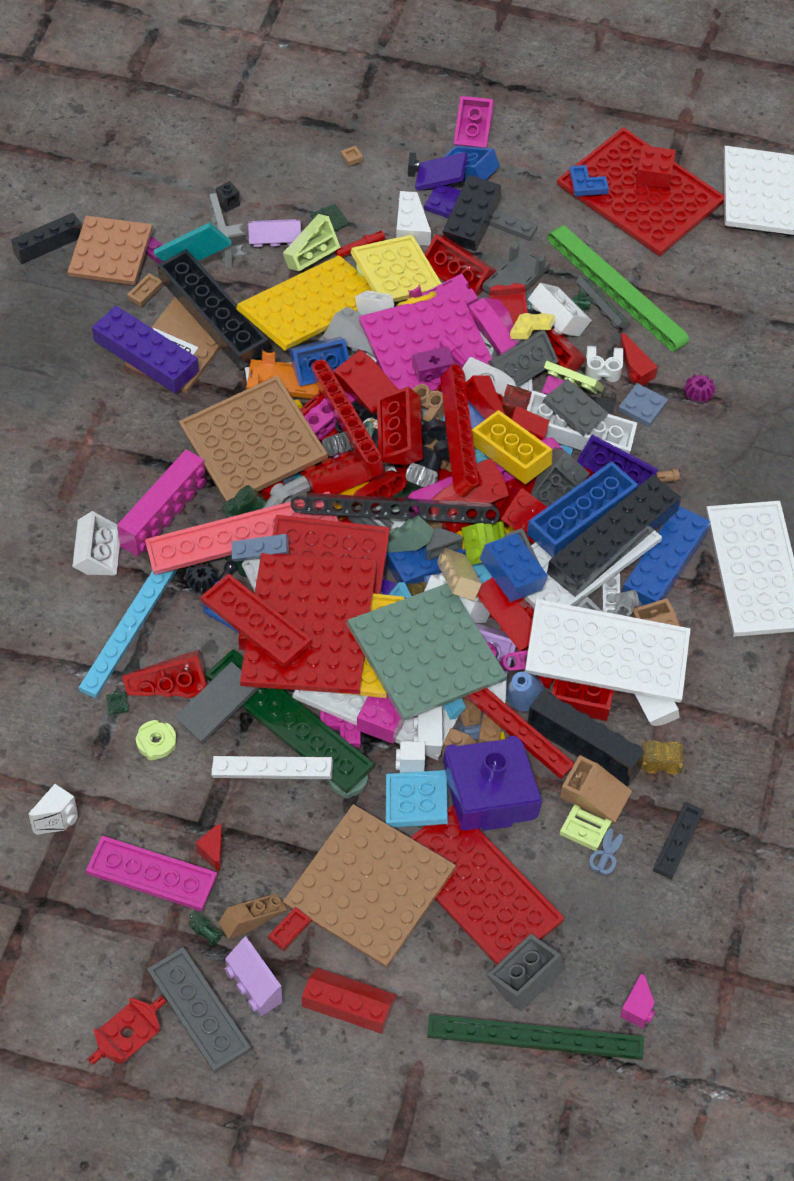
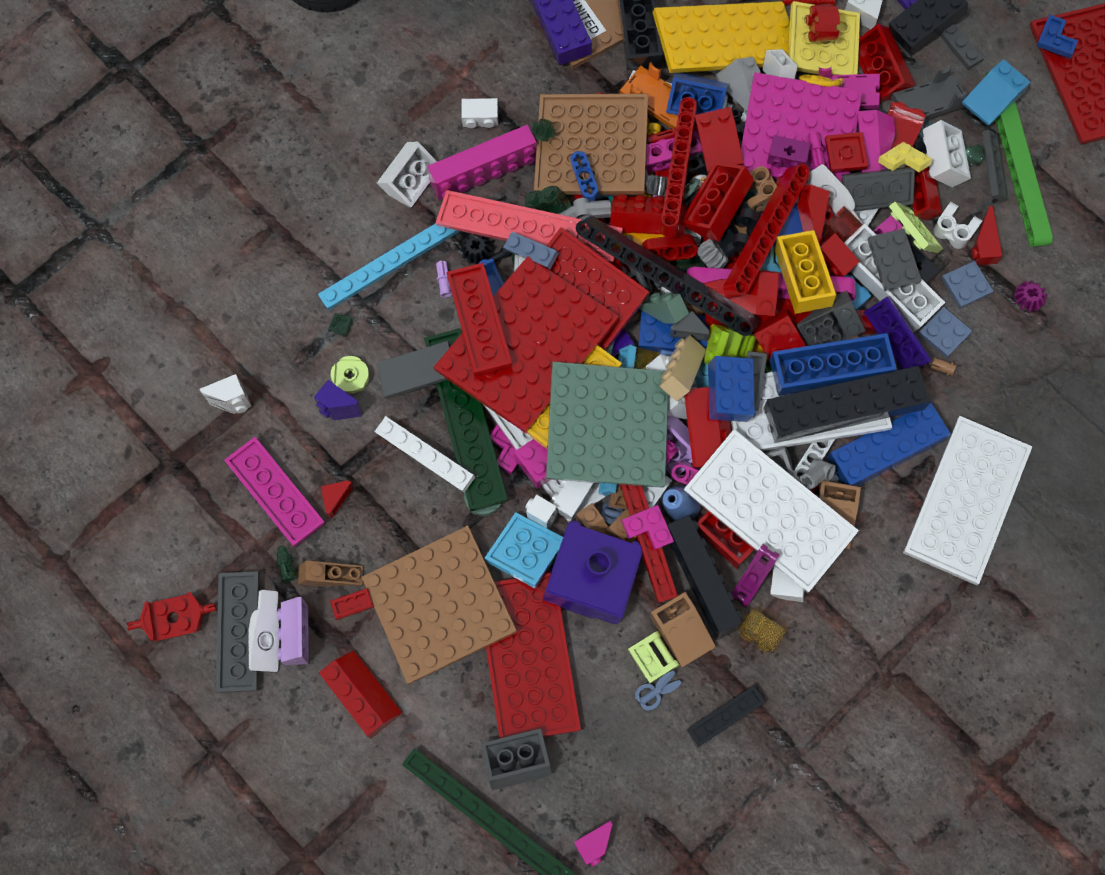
camera: 35 degrees right, 15 degrees up
red wedge [122,650,208,698] -> none
none -> white piece [249,590,279,672]
none -> dark purple slope [314,380,363,420]
none -> lavender axle [436,260,452,298]
none -> white brick [462,98,498,128]
none -> clear green gear [532,119,556,141]
none -> blue beam [570,151,599,201]
none -> dark pink plate [621,505,674,550]
none -> magenta plate [732,543,780,608]
none -> red brick [806,4,840,42]
none -> red plate [825,132,868,173]
none -> sand blue plate [918,307,972,359]
none -> dark azure slope [962,59,1031,126]

